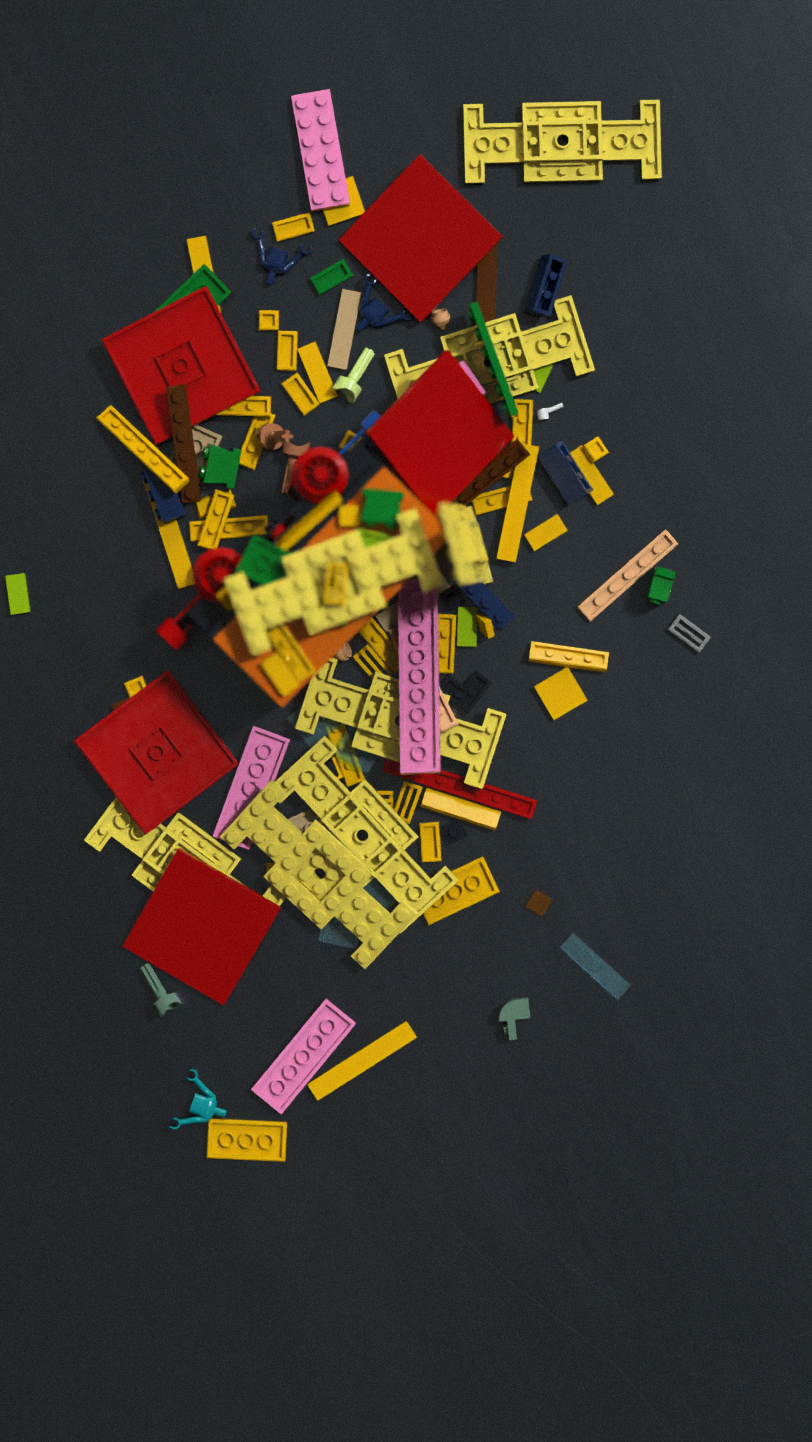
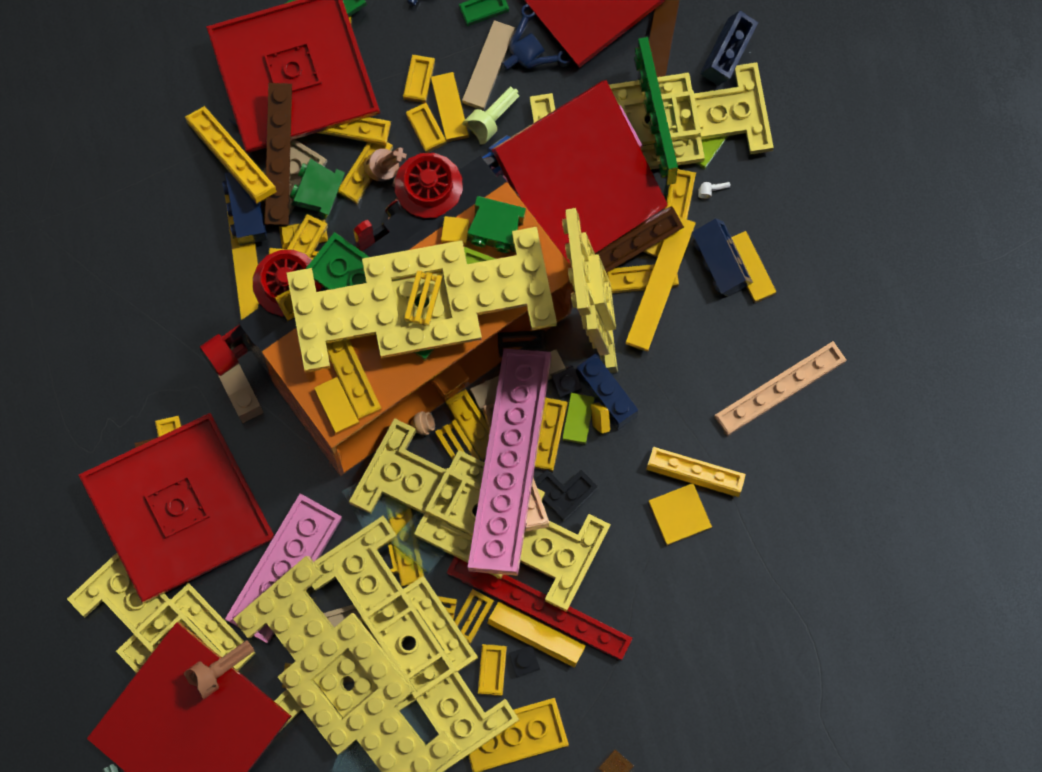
camera: 15 degrees right, 15 degrees down
lime tile [5,573,31,615] -> none
yellow tile [259,310,279,331] -> none
yellow tile [275,490,342,551] -> none
light nougat plate [431,309,450,330] -> none
yellow tile [524,514,568,551] -> none
yellow tile [581,437,609,463] -> none
green hips [646,567,676,606] -> none
light grey tile [668,614,711,653] -> none
none -> nougat piece [184,640,254,699]
none -> tan slope [218,364,263,423]

